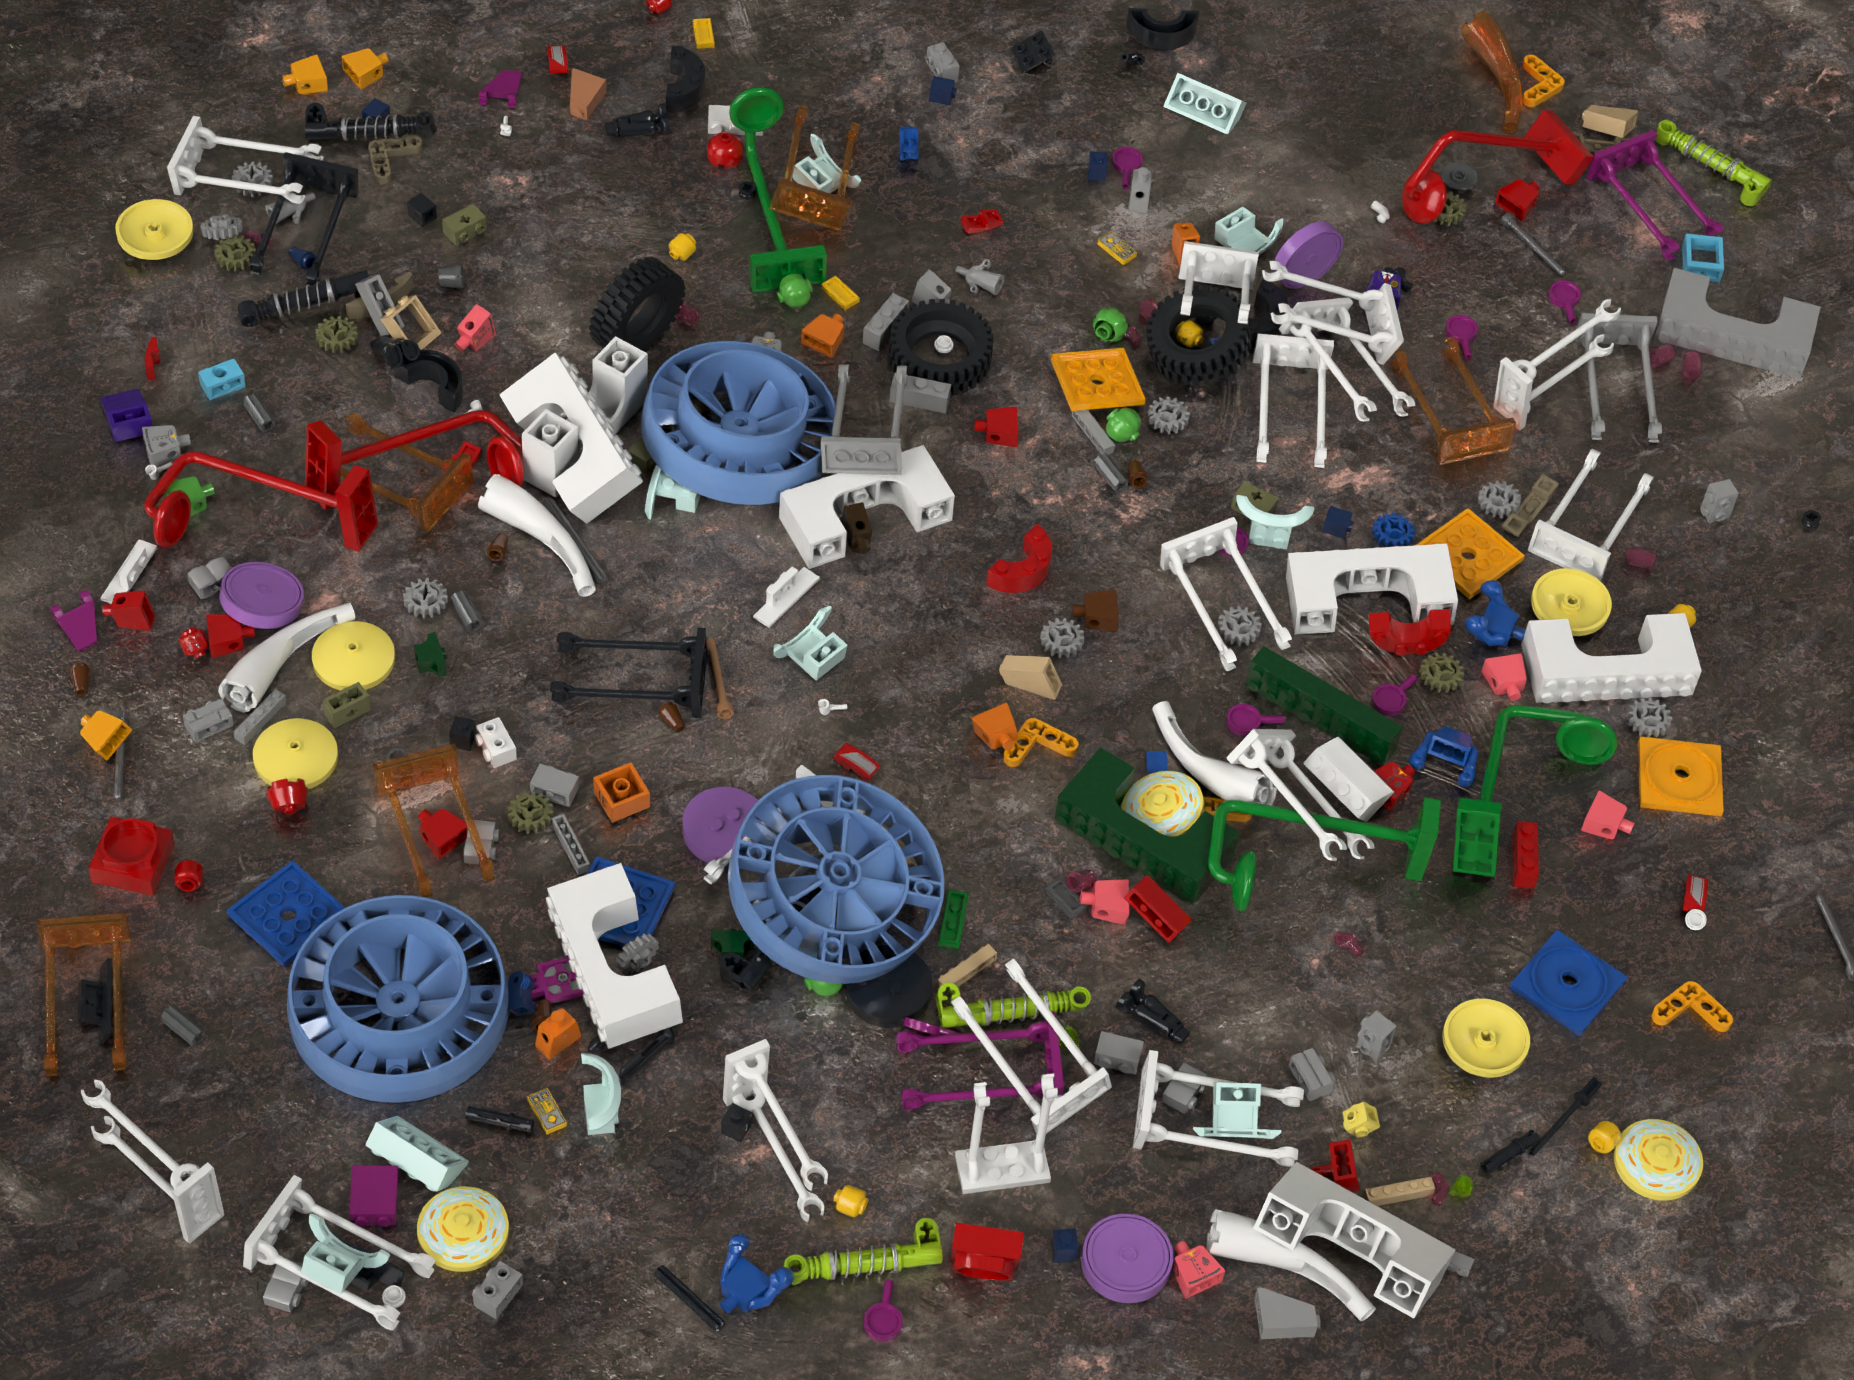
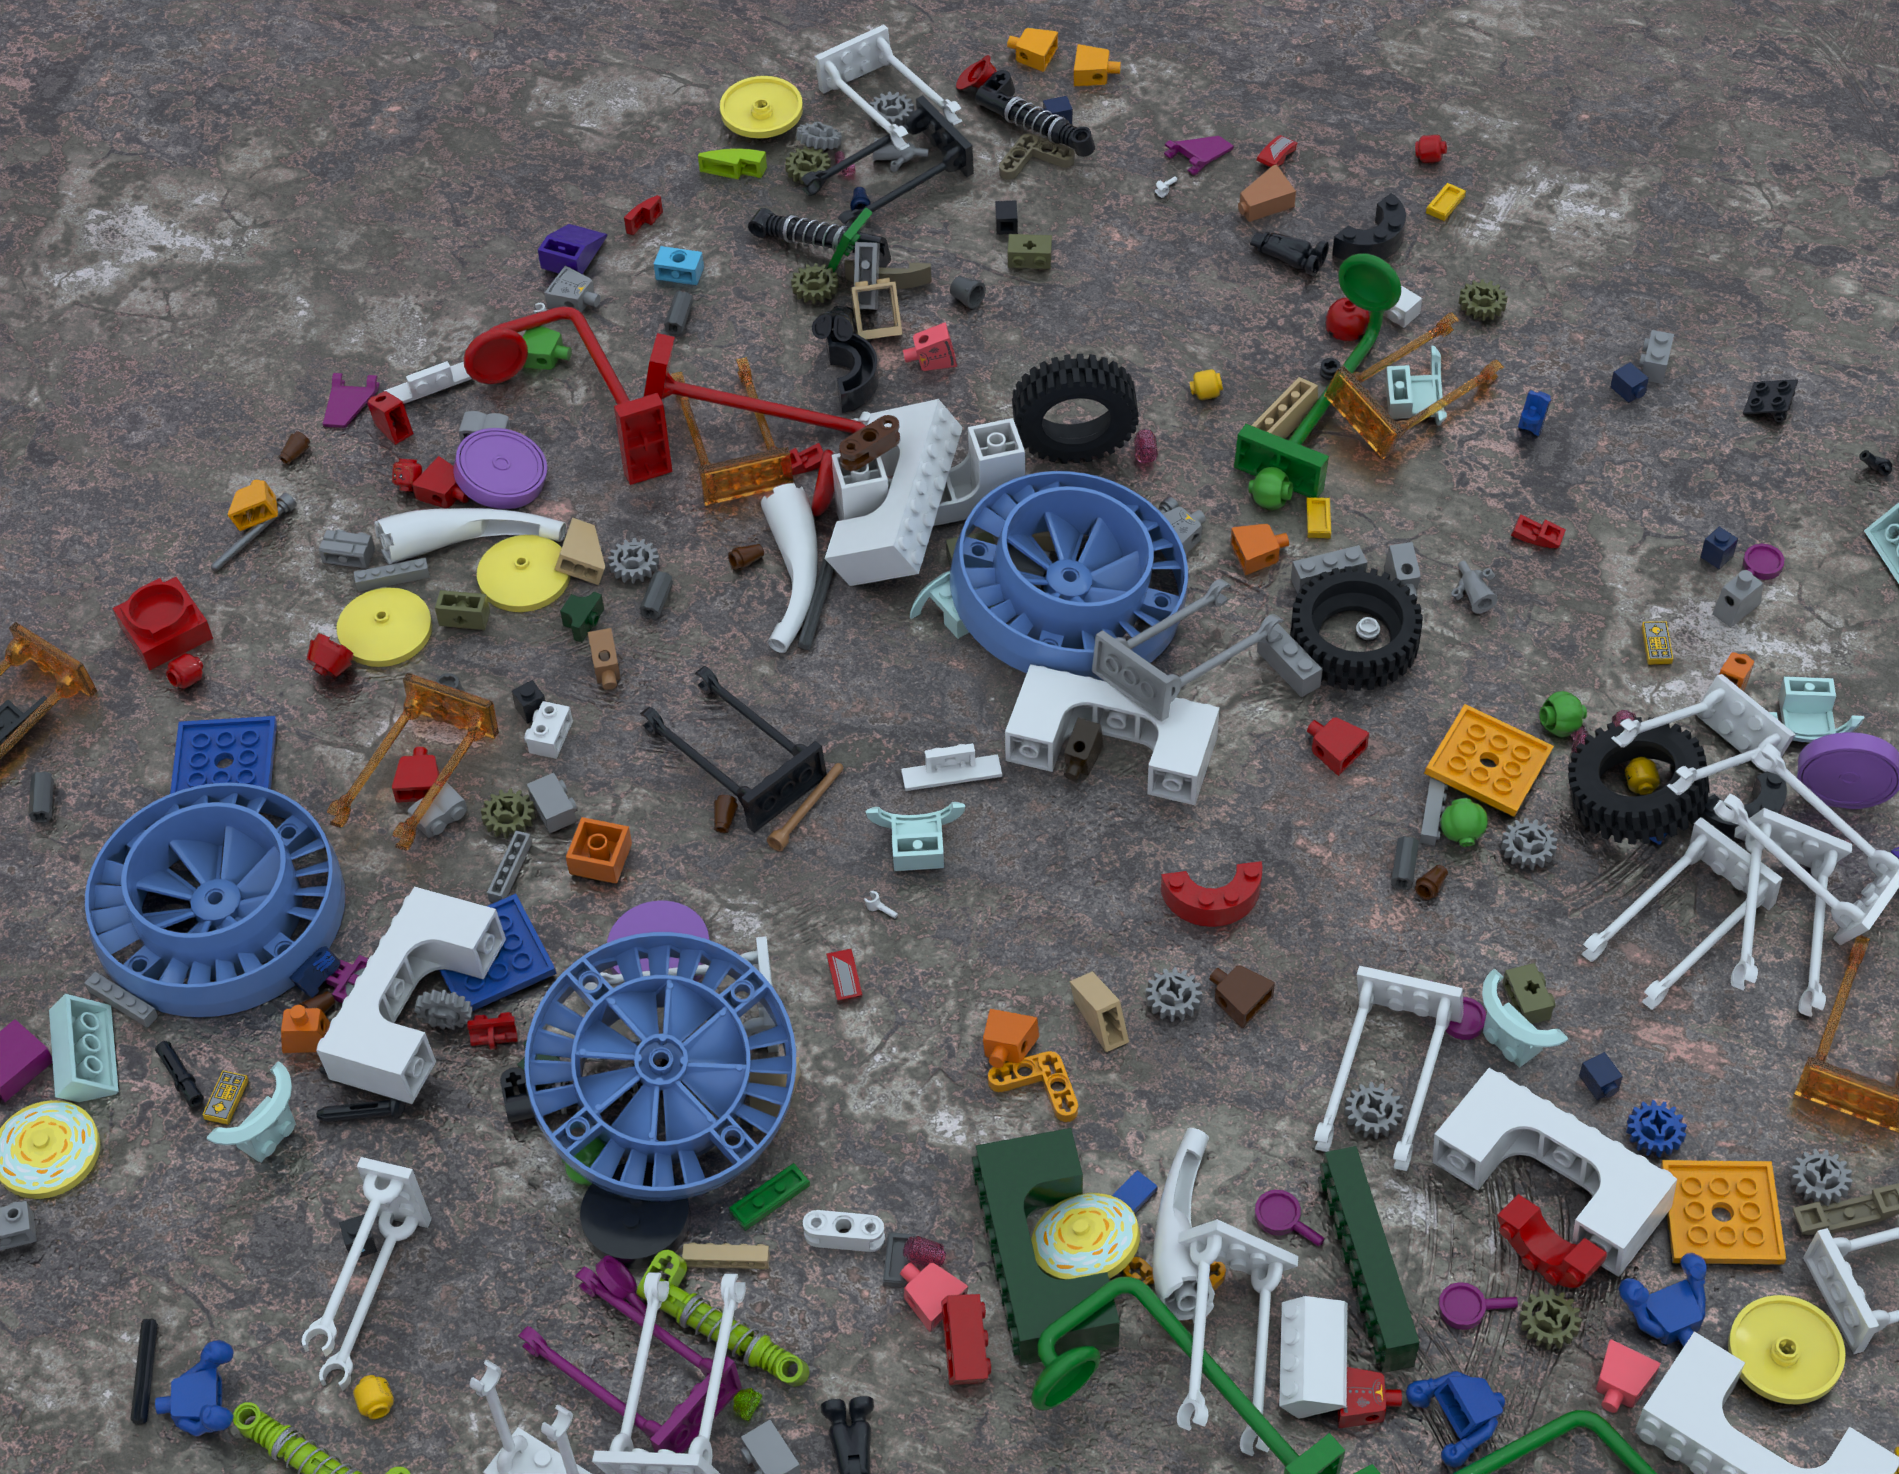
camera: 50 degrees right, 0 degrees up
none -> light grey piece [84,972,158,1028]
none -> red hips [467,1012,518,1050]
none -> tan slope [554,518,605,585]
none -> medium nougat torso [588,628,621,690]
none -> lime slope [698,149,767,180]
none -> white piece [803,1210,885,1252]
none -> green wing [827,208,873,273]
none -> reddish brown piece [839,415,900,471]
none -> red piece [956,55,997,90]
none -> tan brick [1251,377,1318,439]
none -> olive gear [1458,279,1508,321]

